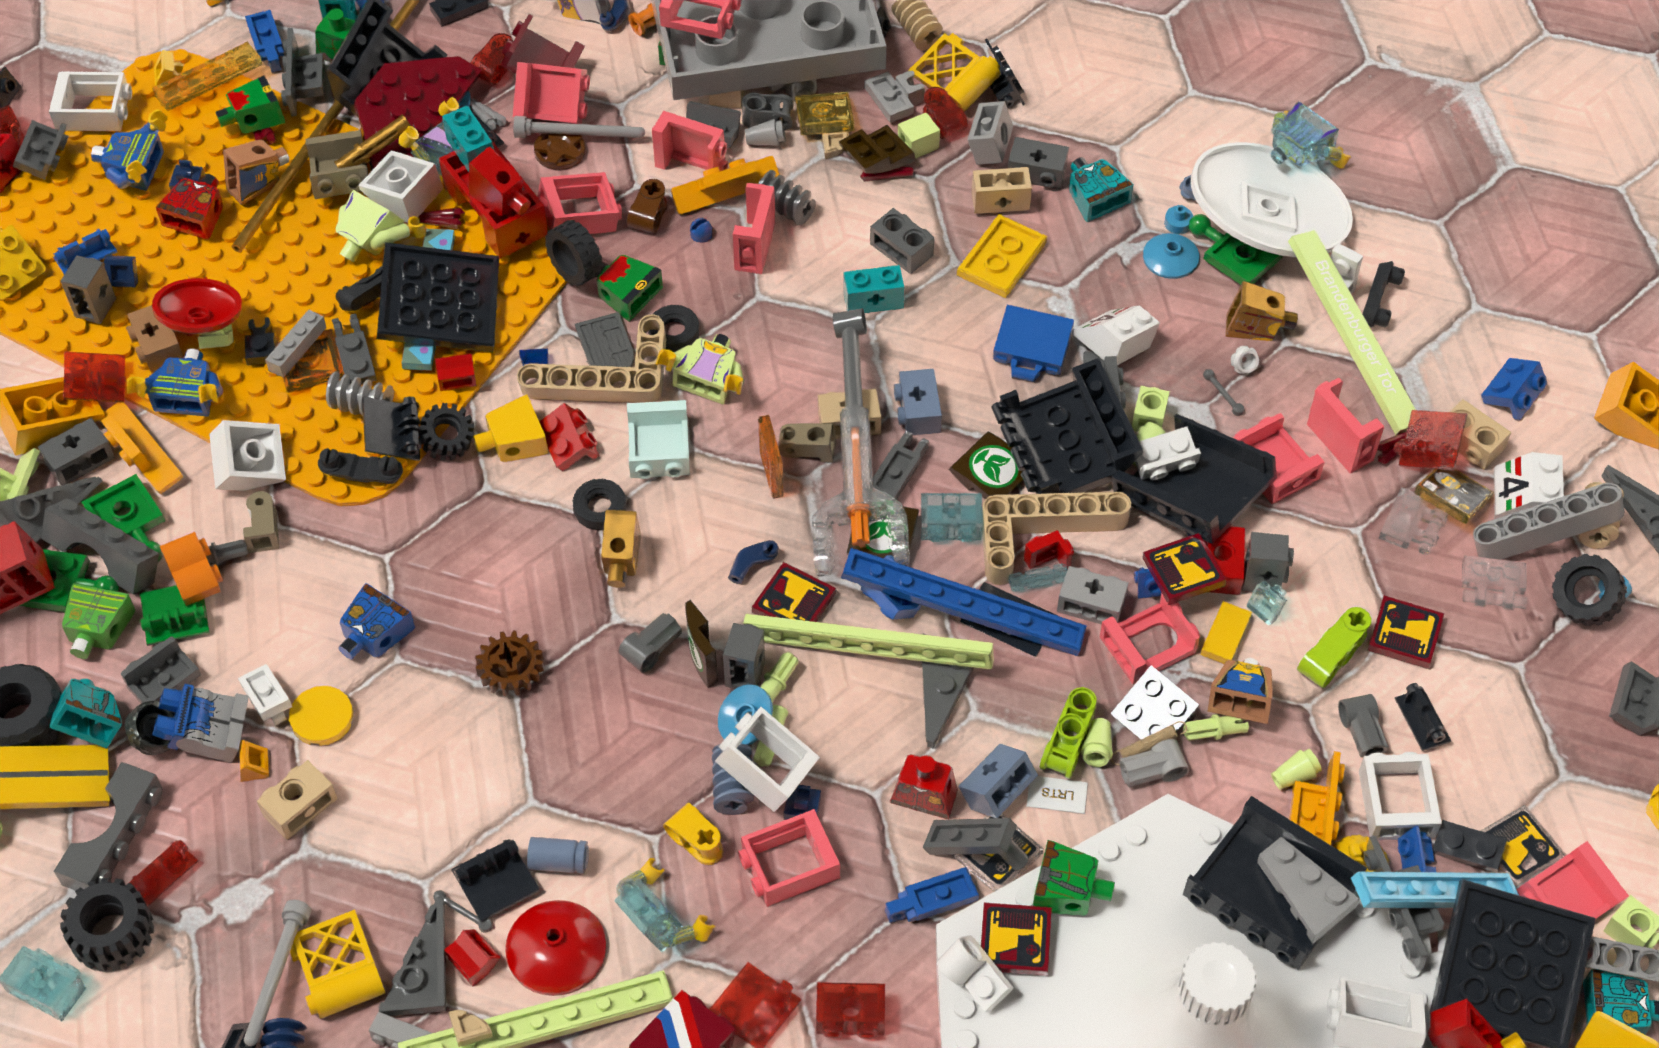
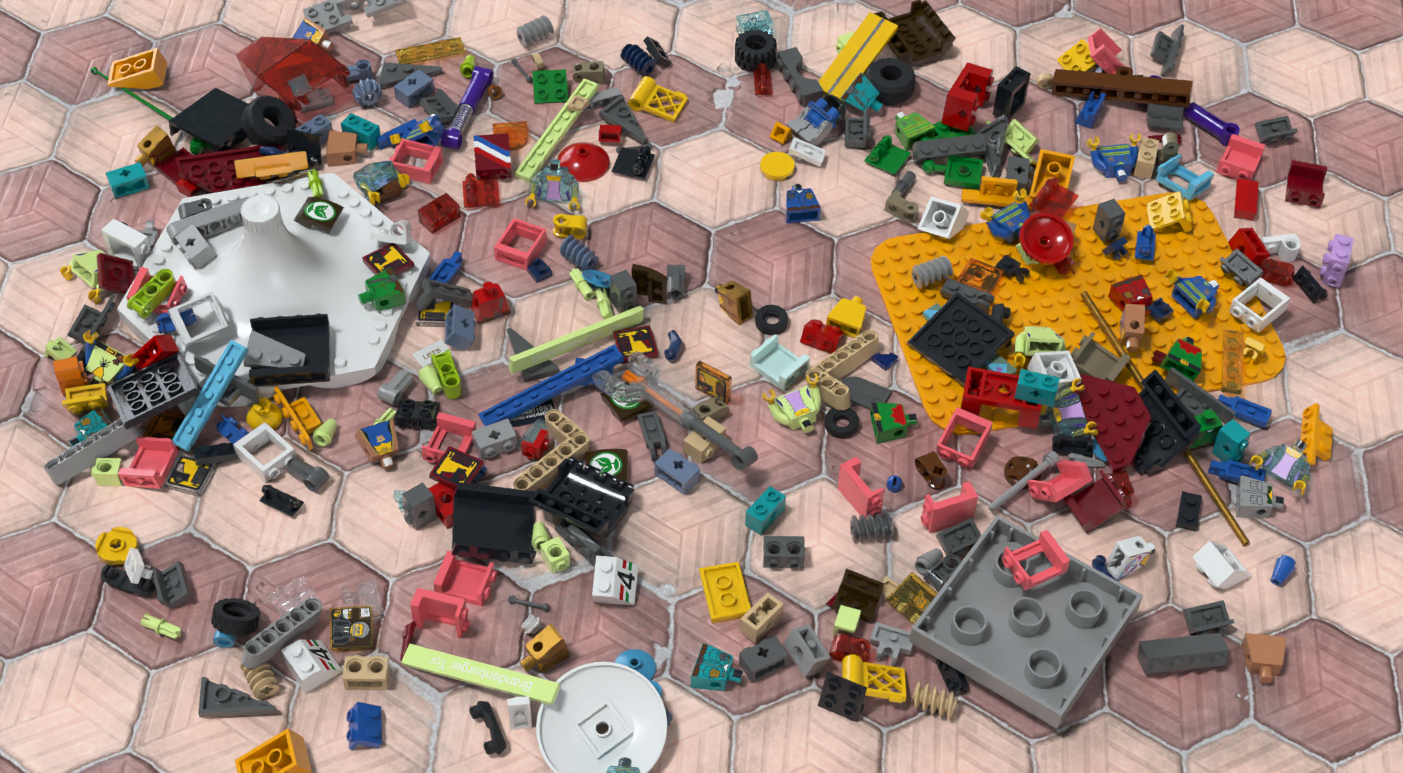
camera: 135 degrees right, 5 degrees down
orange brick [160,532,223,606] -> none
light grey piece [244,900,312,1046] -> none
tan brick [257,760,338,840] -> none
light grey piece [265,310,327,378] -> none
black piece [318,448,403,484] -> none
pearl gold pin [334,115,411,169] -> none
black hinge [362,396,421,461] -> none
black tyre [419,403,474,461] -> none
red piece [435,353,477,391] -> none
red torso [469,147,531,216] -> none
reddish brown gear [475,630,544,697] -> none
sand blue piece [527,837,589,874] -> none
black tyre [545,220,603,286] -> none
light orange bracket [670,156,780,214] -> none
white window [715,707,820,812] -> none
clear light blue brick [920,493,983,542] -> none
blue piece [993,304,1074,382] -> none
tan piece [1111,721,1187,765] -> none
white bracket [1135,427,1201,480] -> none
yellow tile [1200,601,1252,664] -> none
lime piece [1297,607,1371,688] -> none
tile [1367,595,1445,669] -> none
clear red hinge [1394,410,1468,471] -> none

